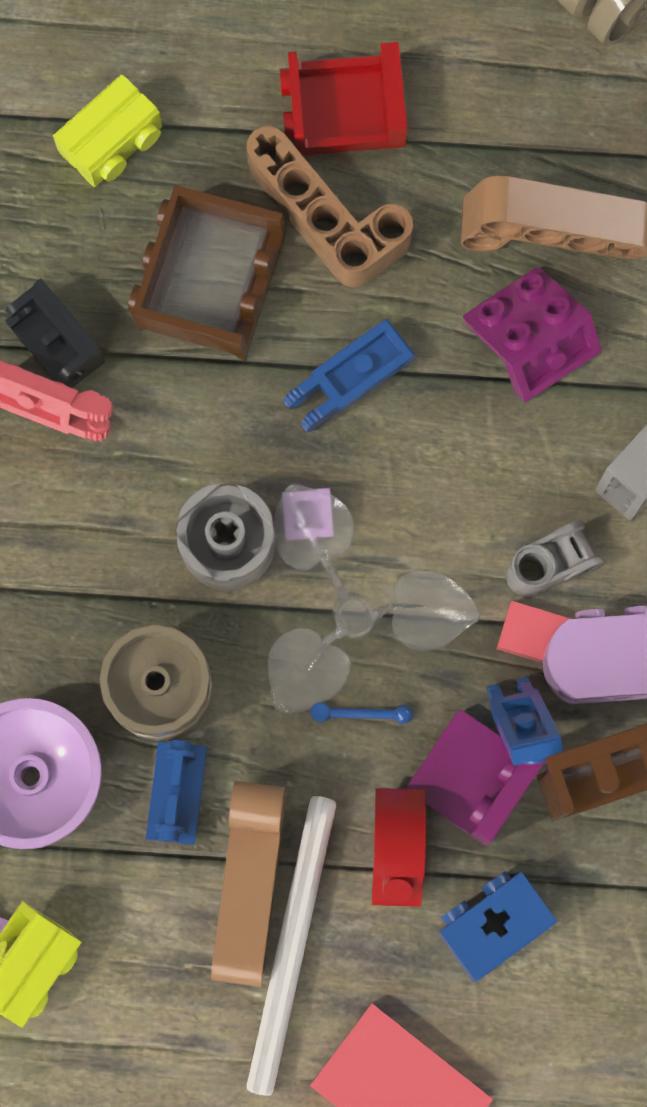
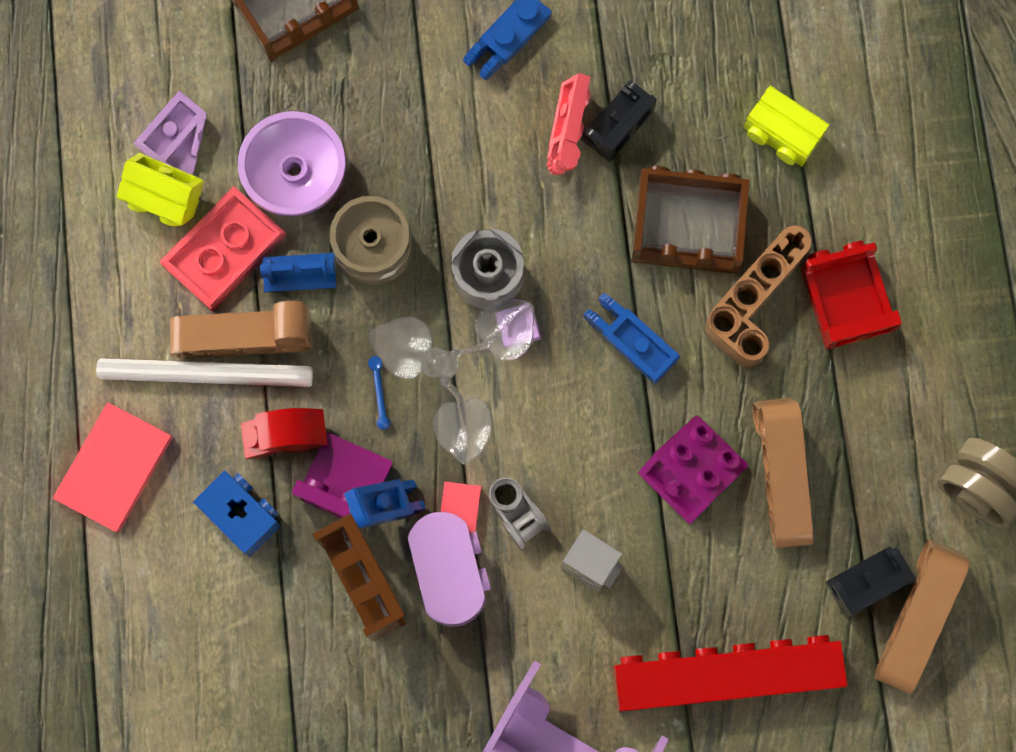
camera: 80 degrees right, 0 degrees up
none -> coral tile [159,186,287,312]

